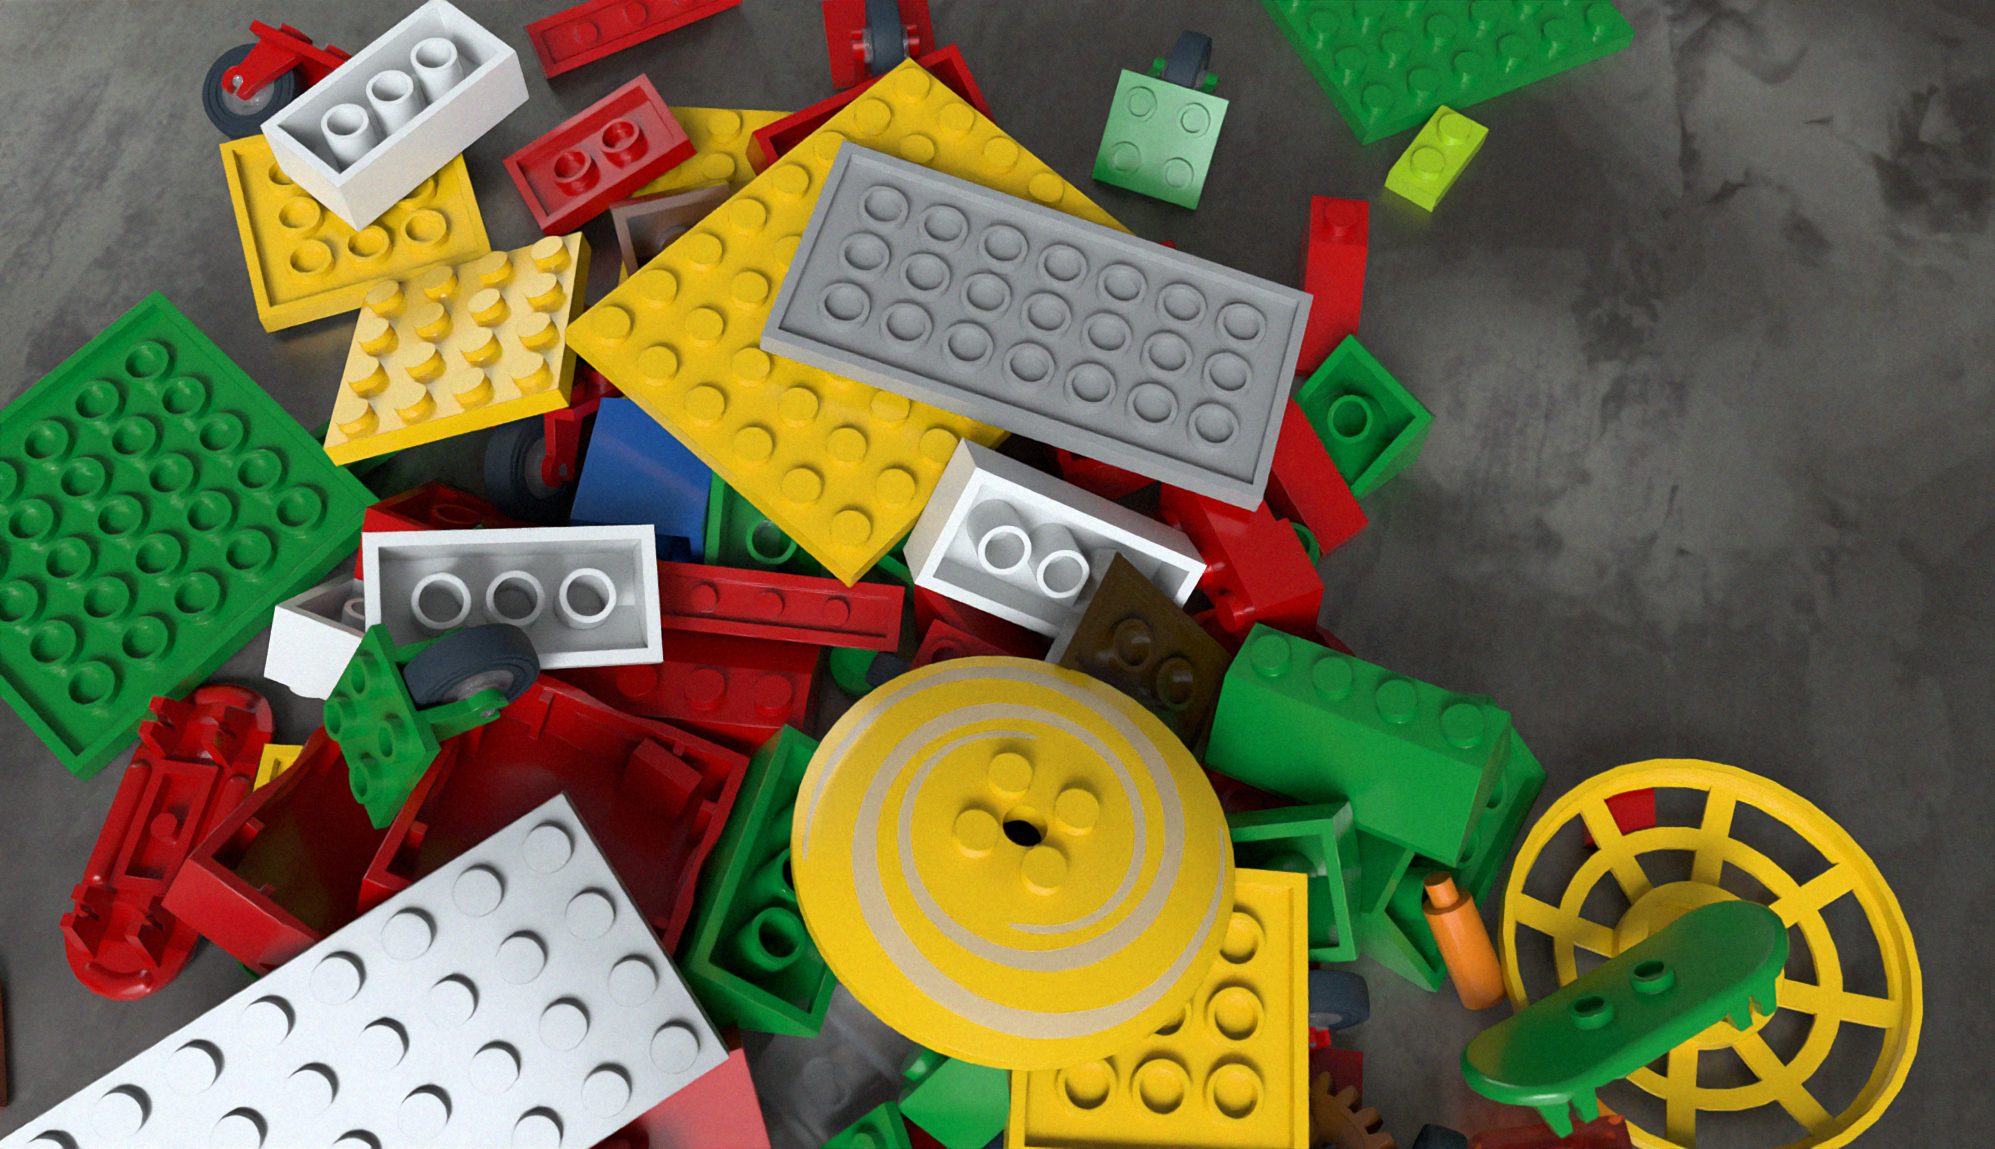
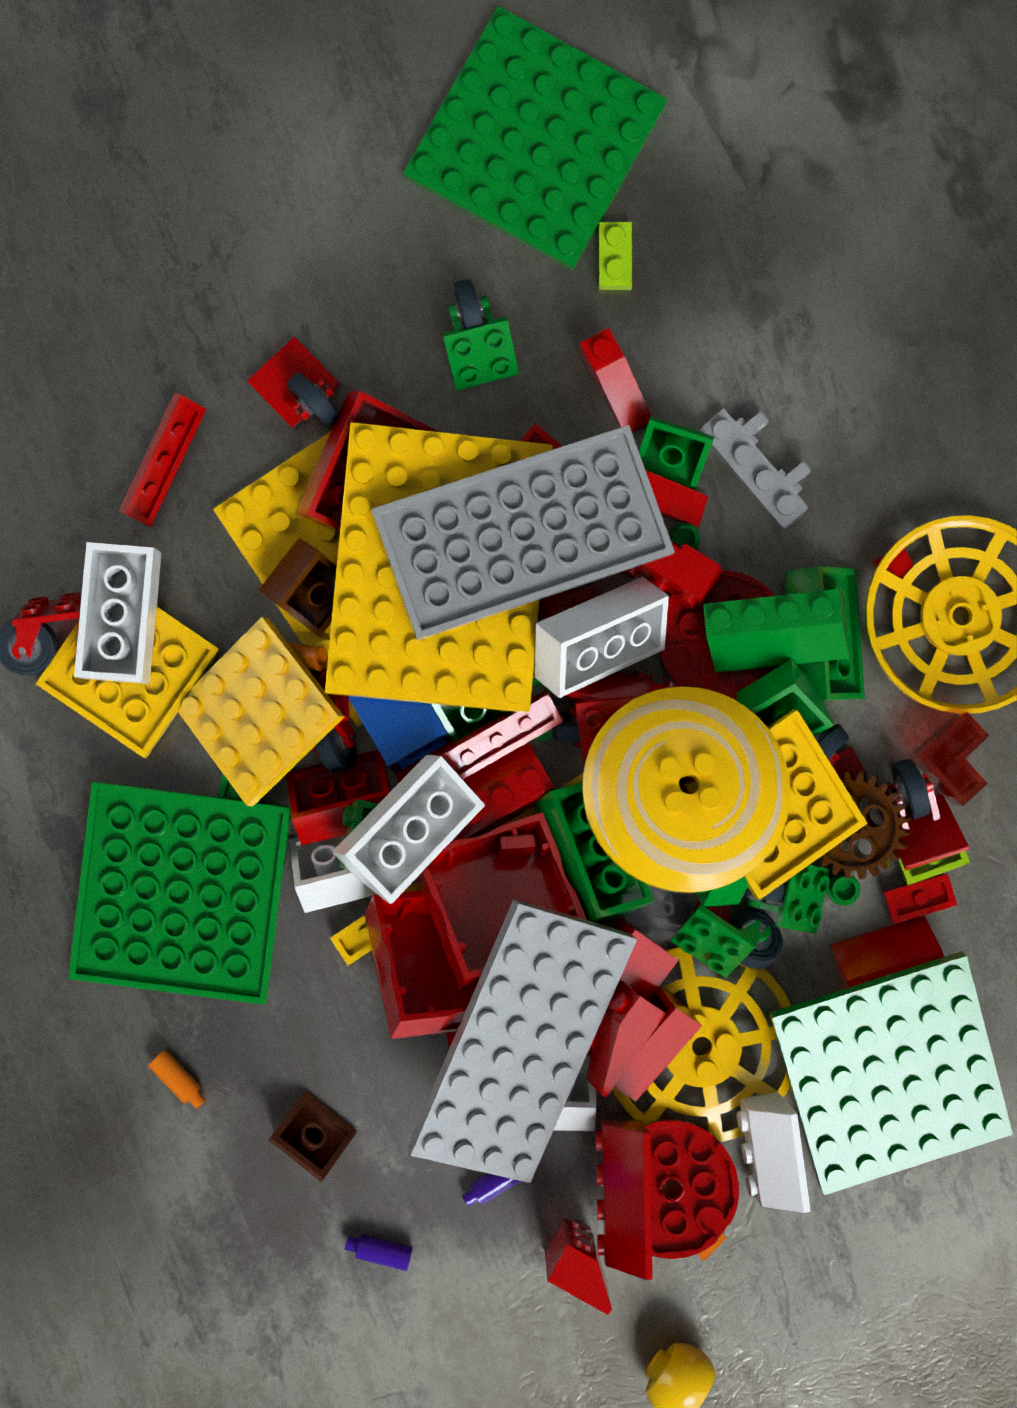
camera: 35 degrees left, 25 degrees up
red piece [59,683,276,1001] -> none
green plate [323,623,540,829] -> none
red plate [502,73,697,237] -> none
dark brown plate [1044,551,1235,765] -> none
orange cylinder [1422,871,1508,1010] -> none
green piece [1459,900,1790,1139] -> none
none -> light grey hinge [698,409,811,530]

